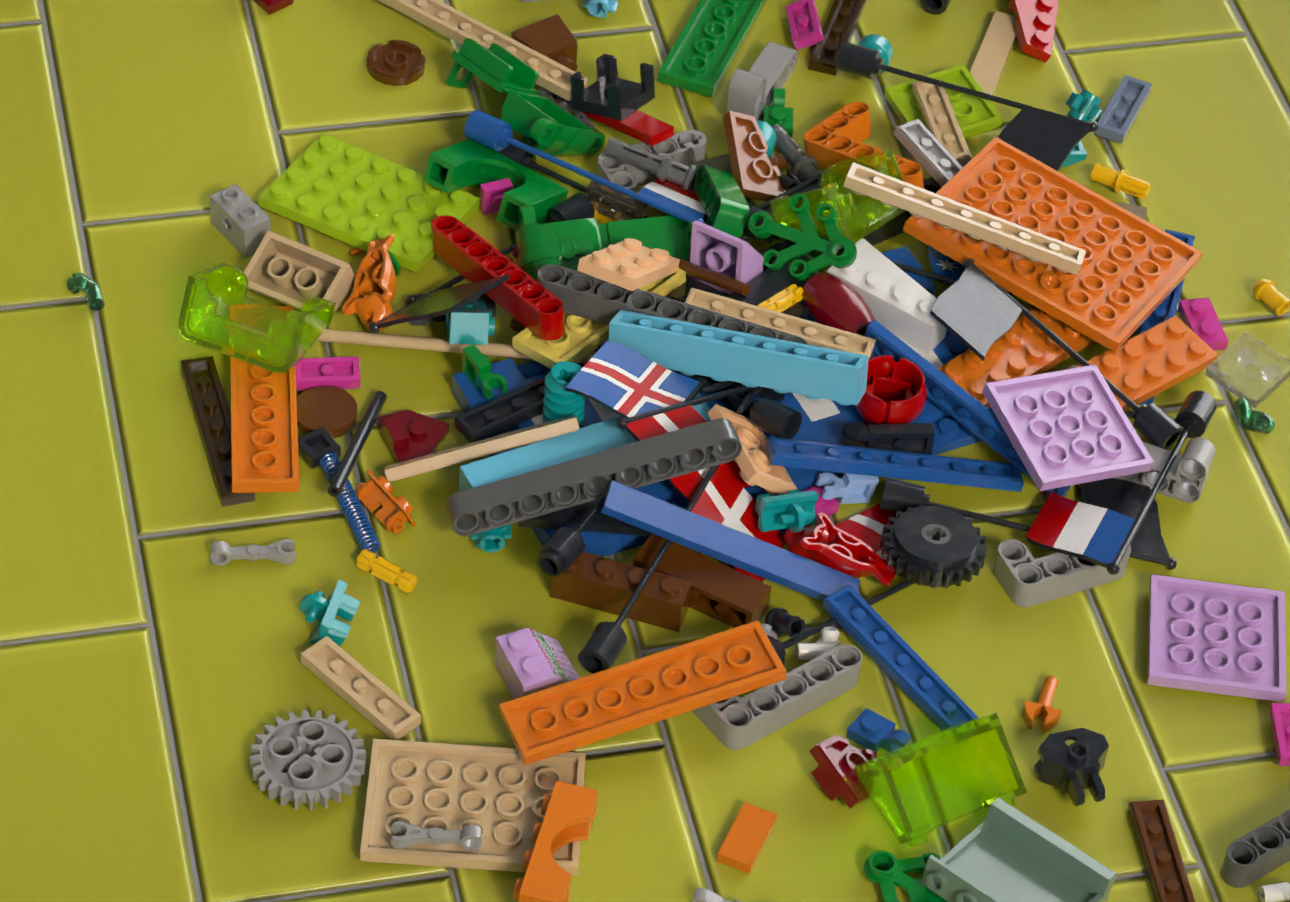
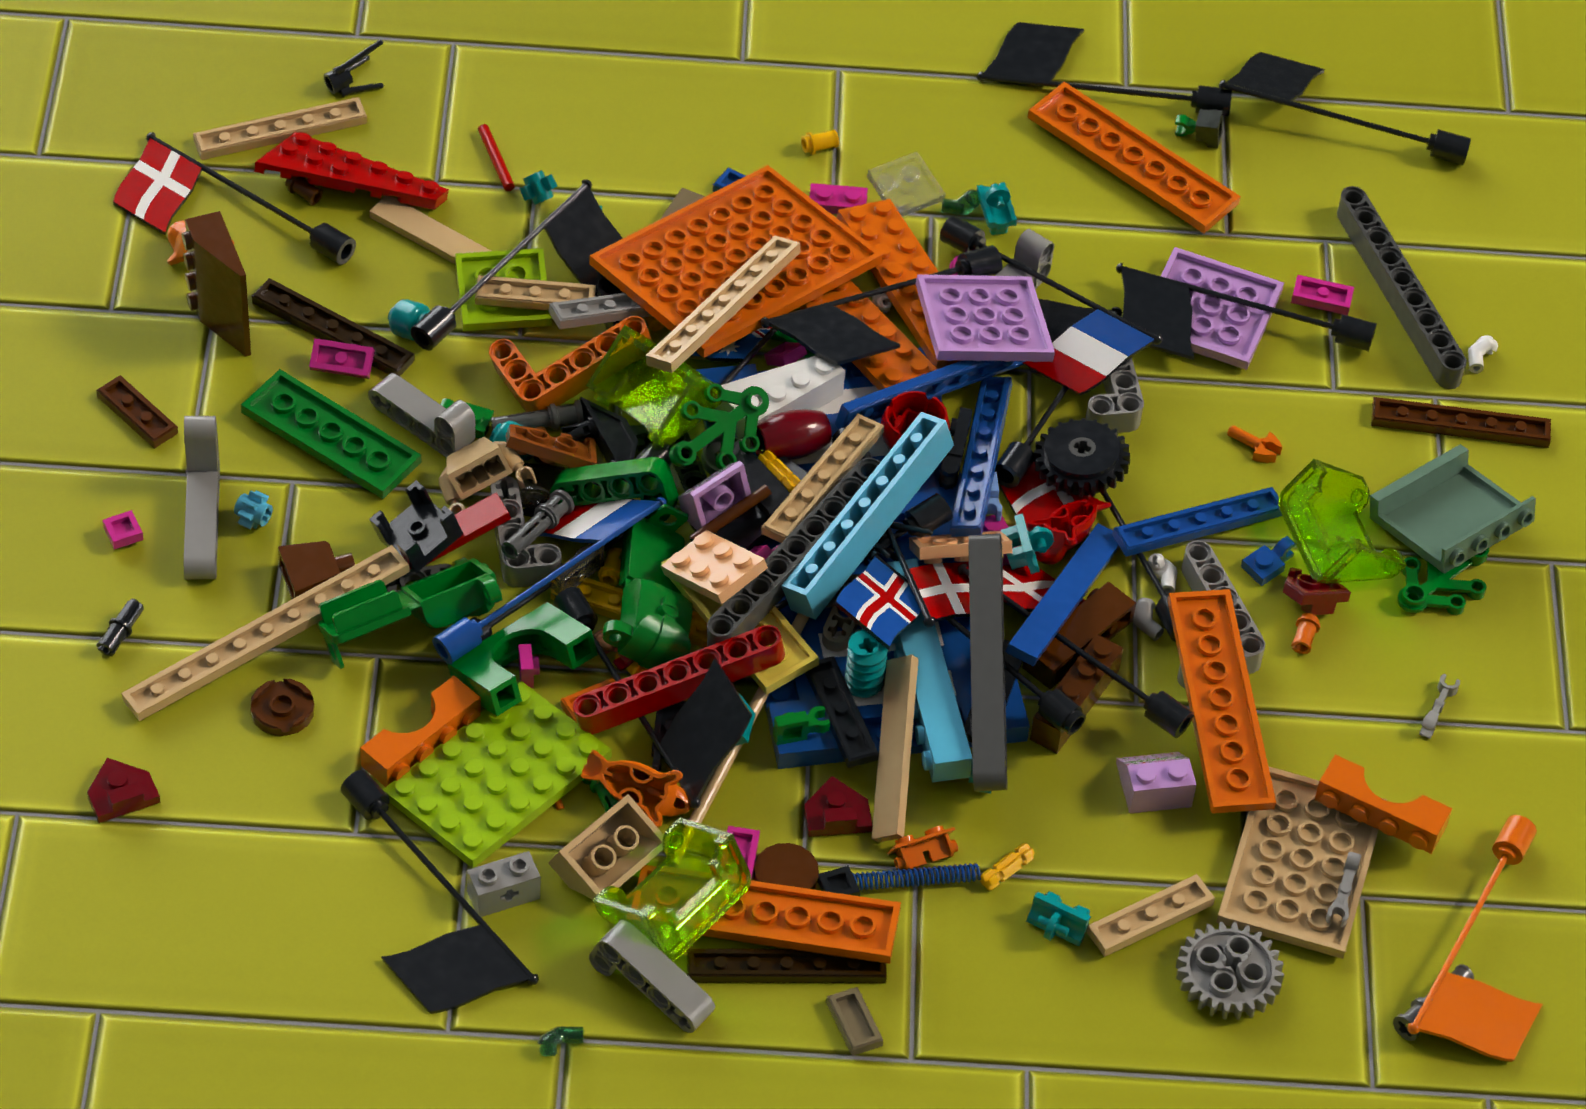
camera: 75 degrees left, 5 degrees up
light grey piece [211,539,296,566] -> none
black piece [328,391,387,497] -> none
orange tile [717,802,777,874] -> none
black pin [765,607,805,638] -> none
black hinge [1034,728,1109,806] -> none
yellow axle [1090,163,1151,199] -> none
sand blue plate [1095,75,1152,143] -> none
none -> black flag [340,770,539,1014]
none -> orange arch [360,675,481,787]
none -> tan torso [439,437,537,515]
none -> red bar [478,124,515,192]
none -> light grey beam [589,920,715,1033]
none -> dark tan tile [826,987,883,1056]
none -> teal hips [976,182,1017,235]
none -> black flag [1116,263,1377,360]
none -> orange pin [1291,613,1320,654]

